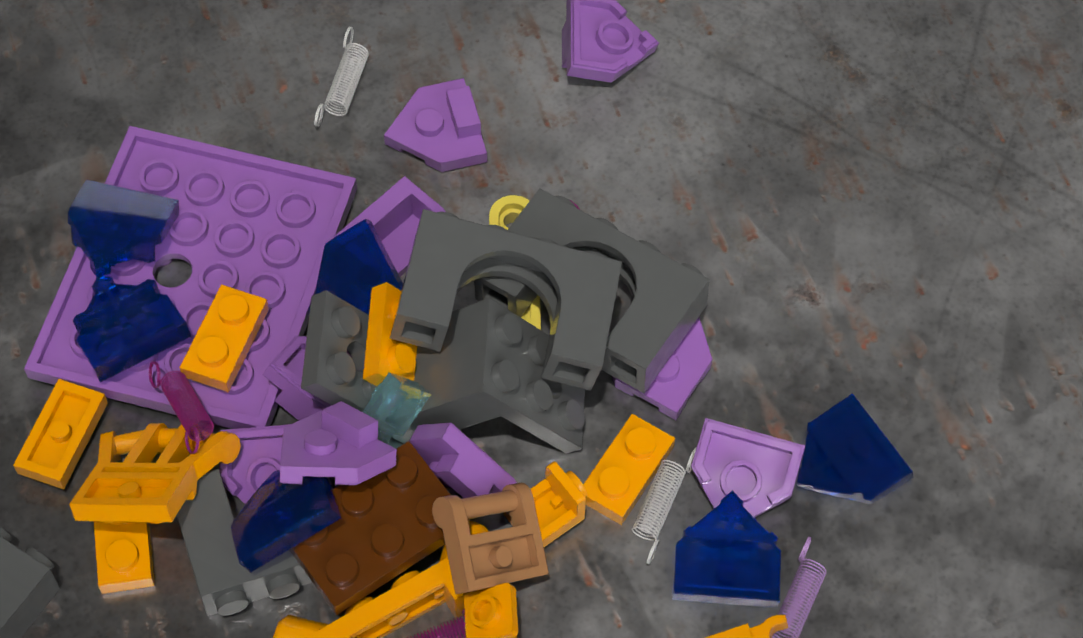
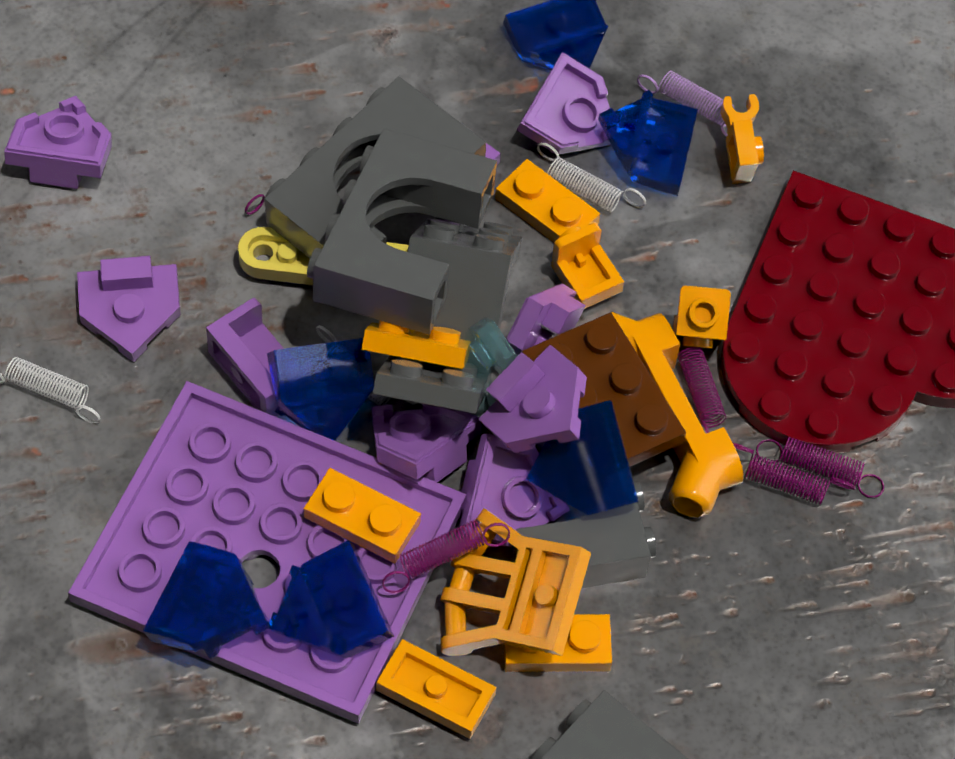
camera: 85 degrees left, 0 degrees up
medium nougat plate [432,483,549,594] -> none

